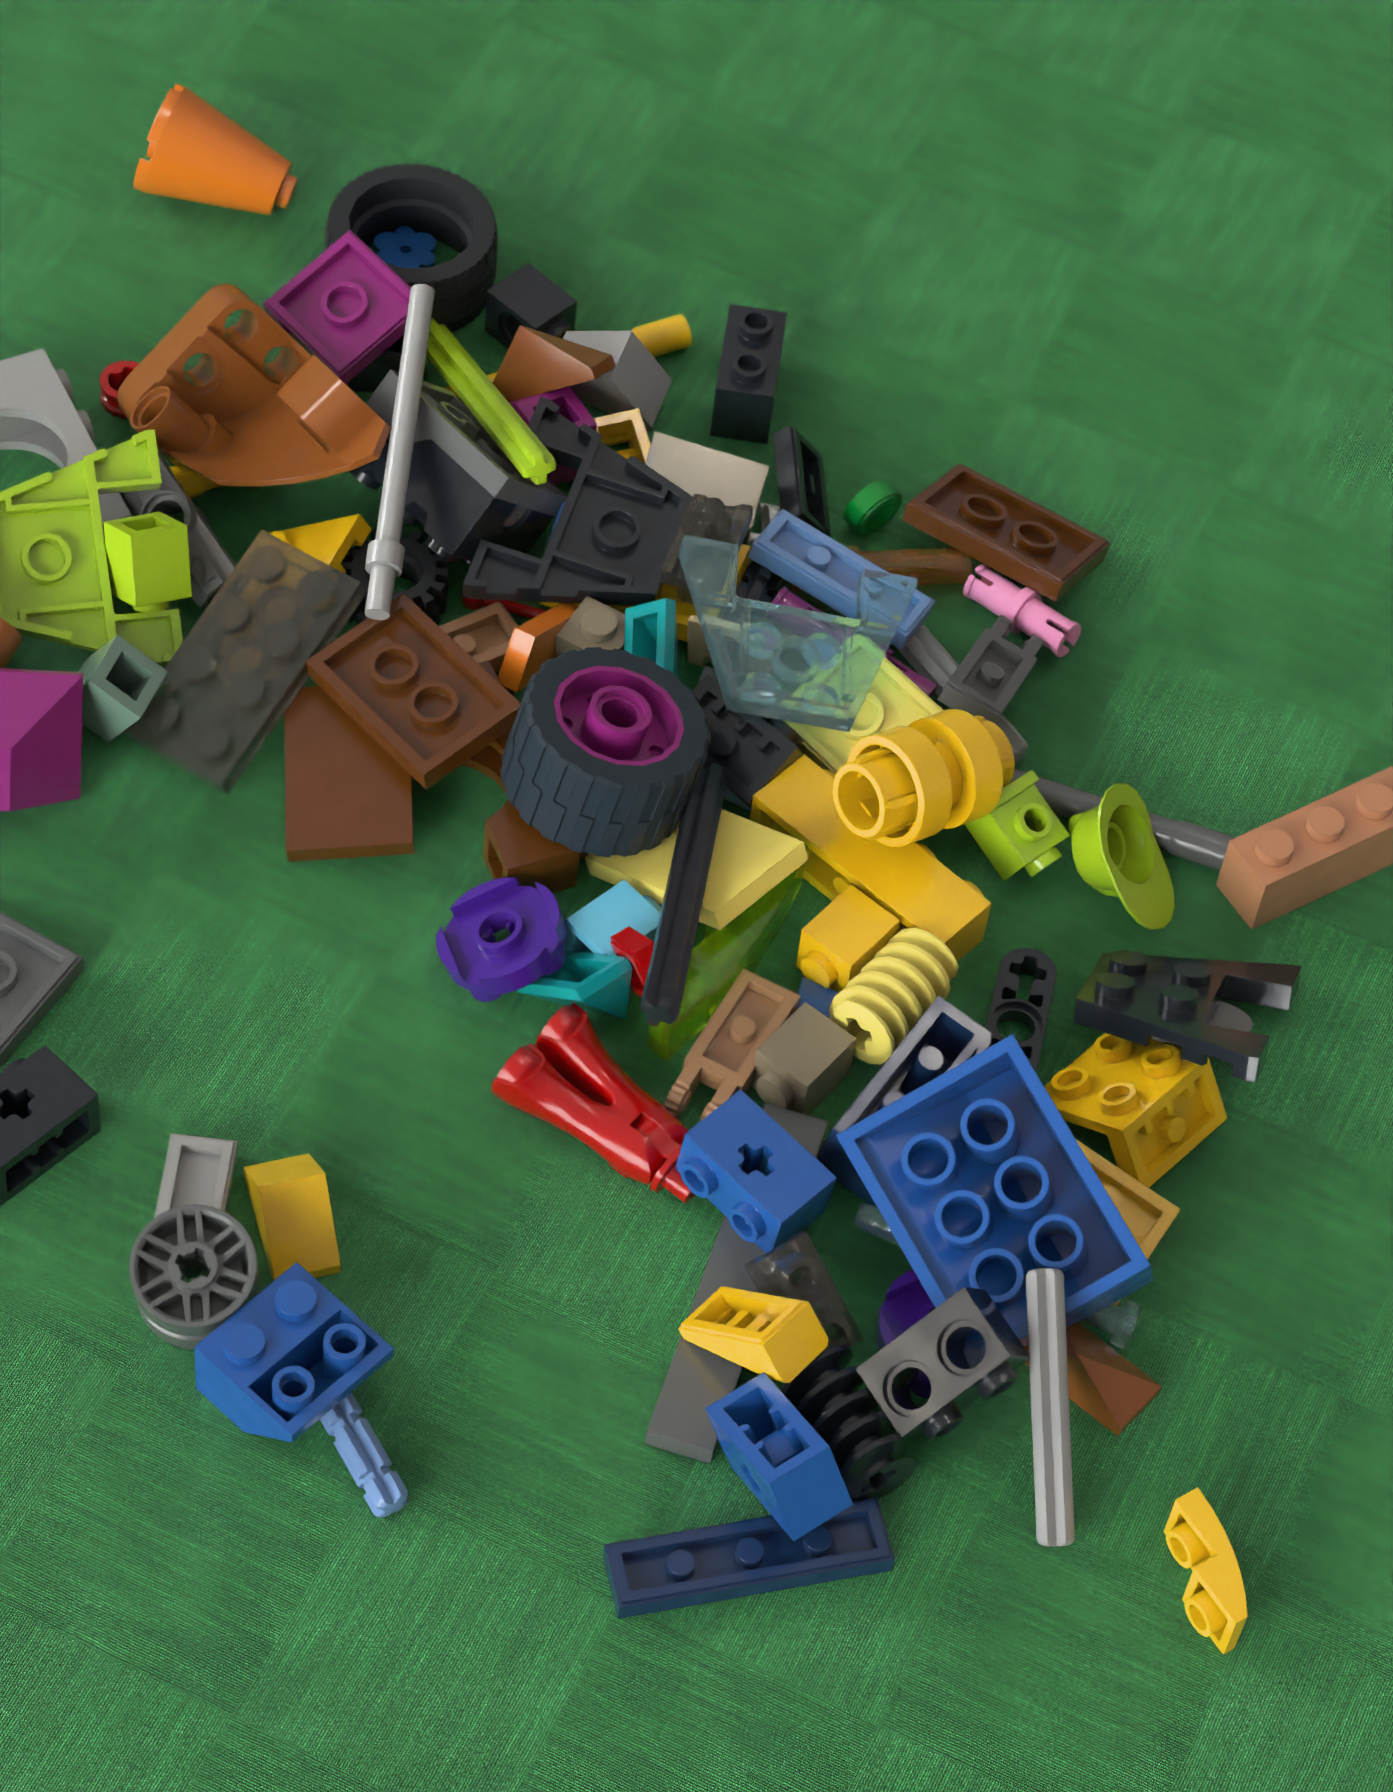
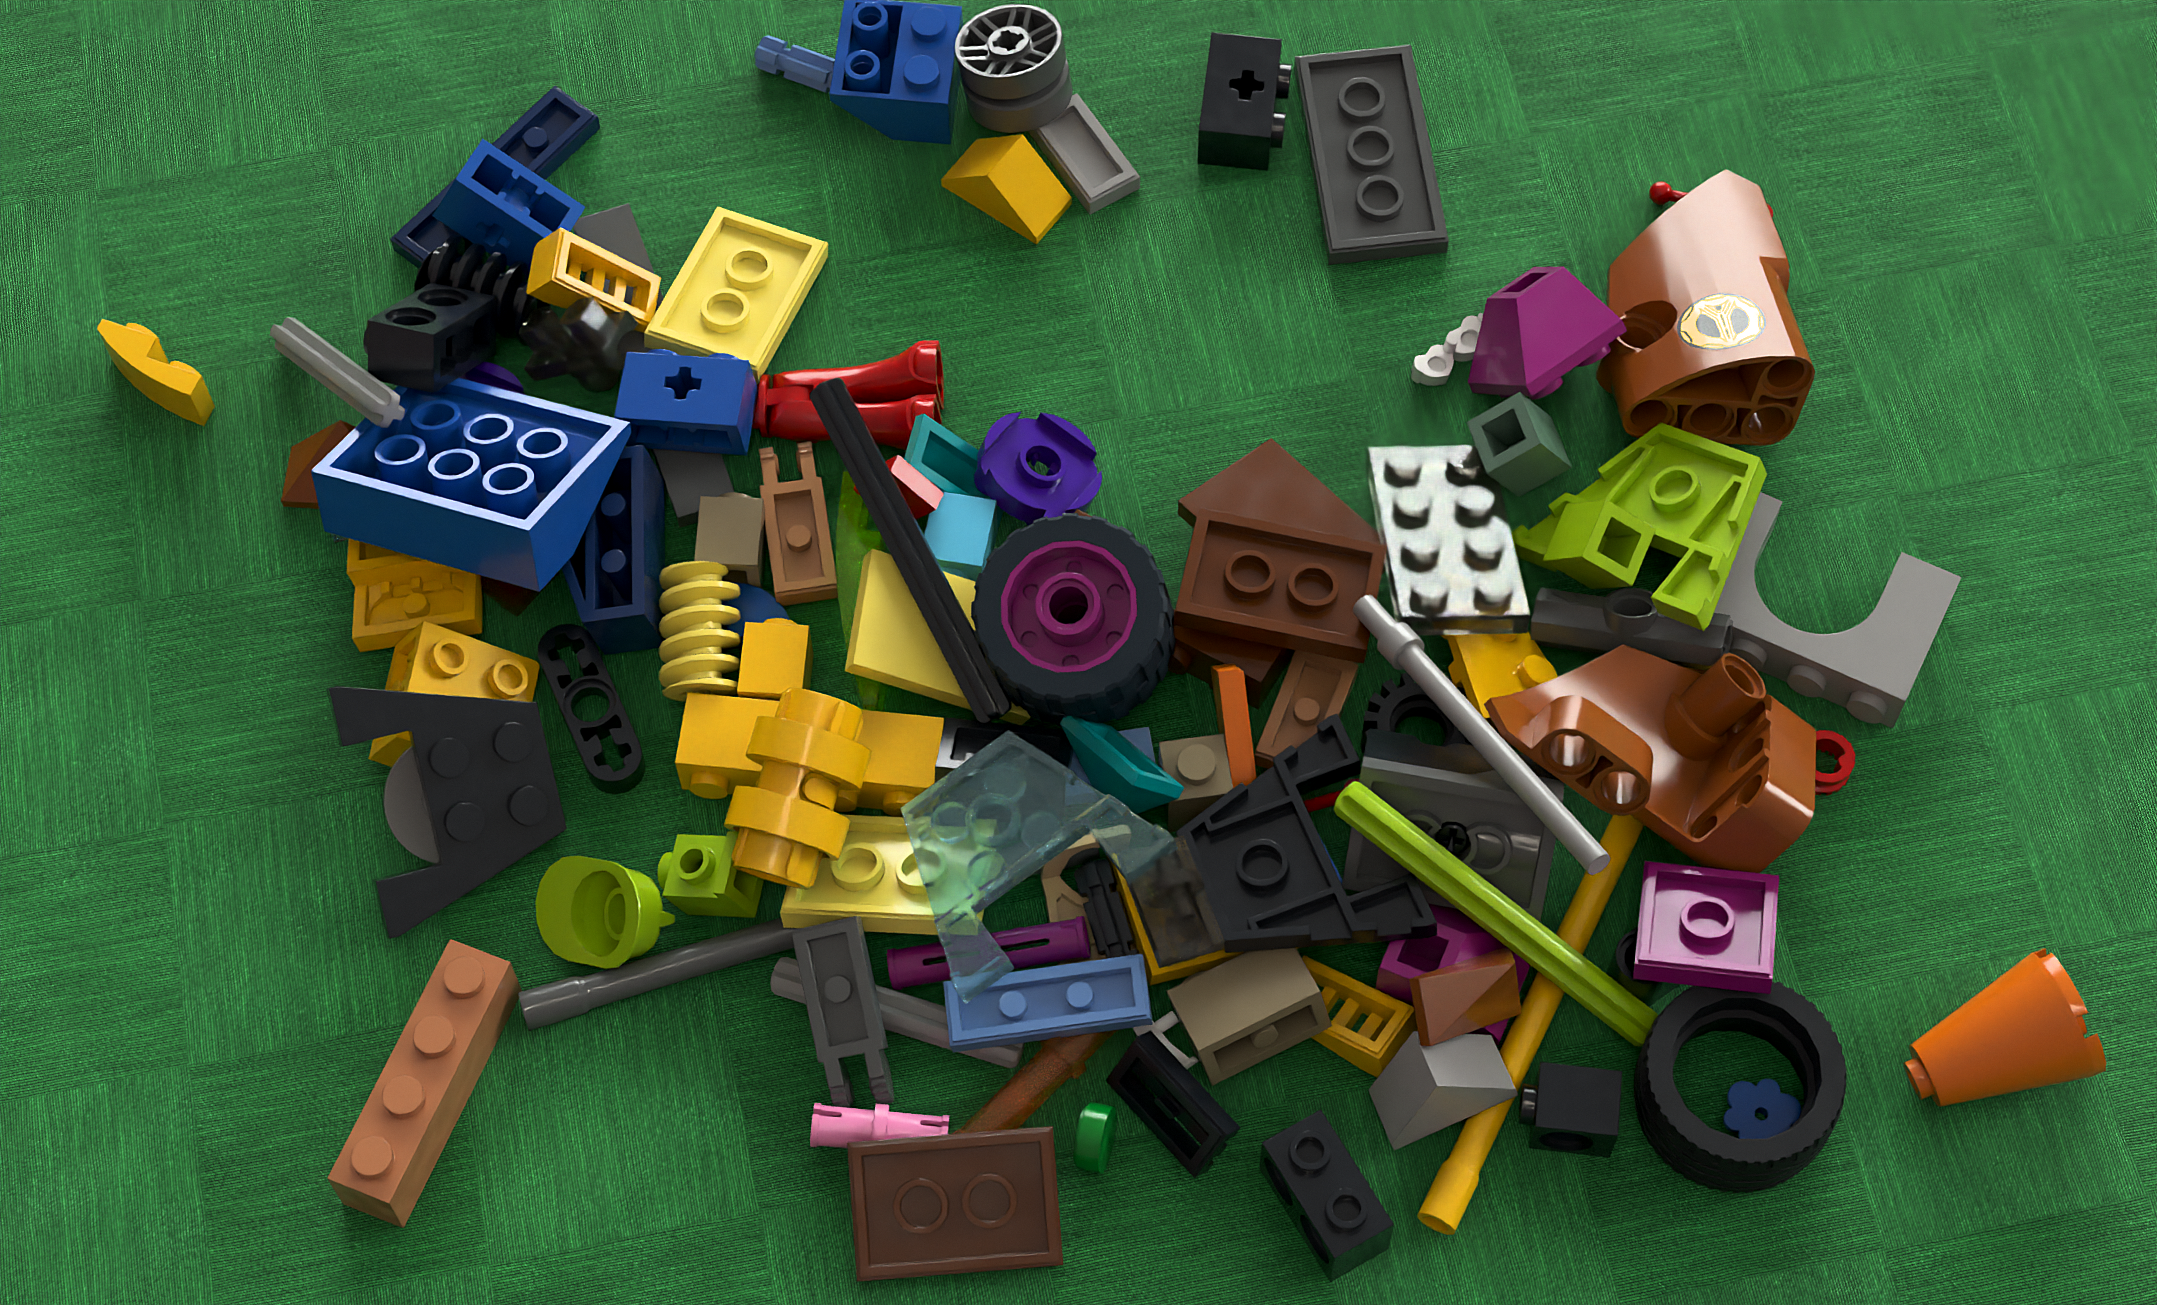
camera: 150 degrees right, 10 degrees up
none -> light yellow tile [644,207,828,384]
none -> white piece [1411,313,1483,386]

